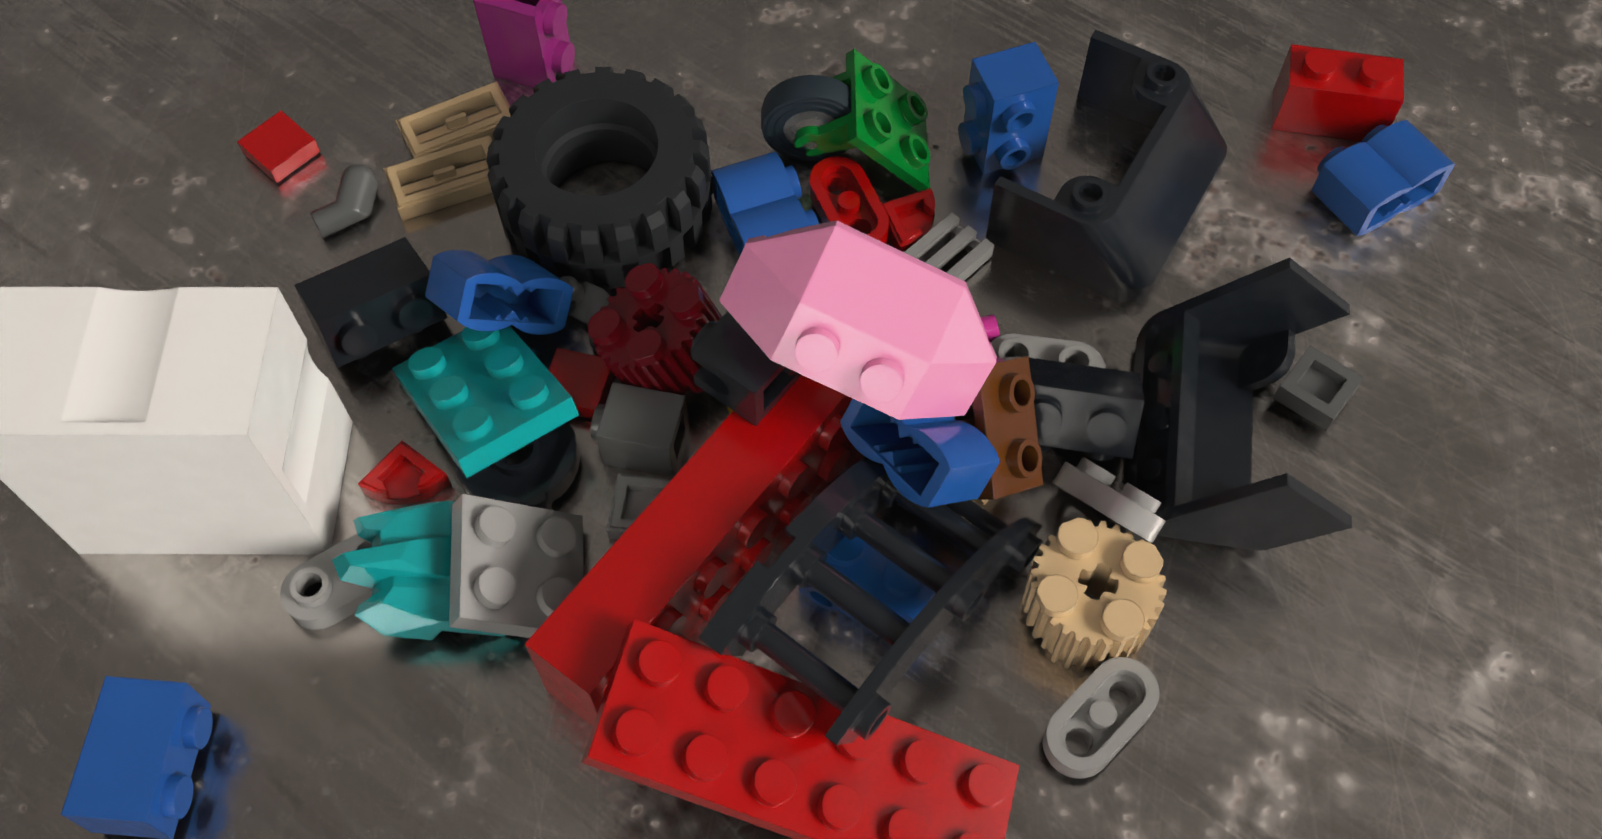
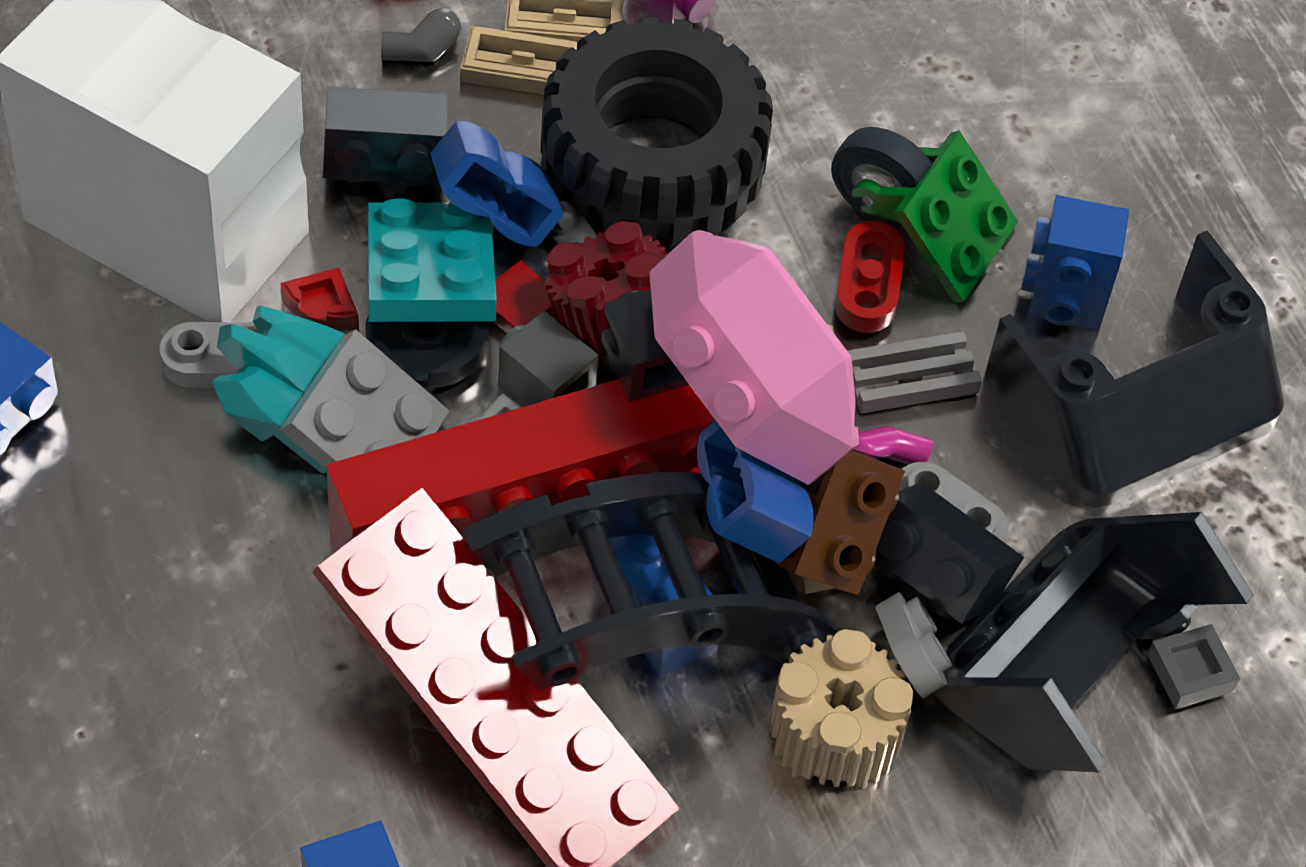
camera: 25 degrees right, 5 degrees down
blue brick [711,151,819,258] -> none
red tile [882,188,936,252] -> none
light grey plate [1043,657,1160,779] -> none

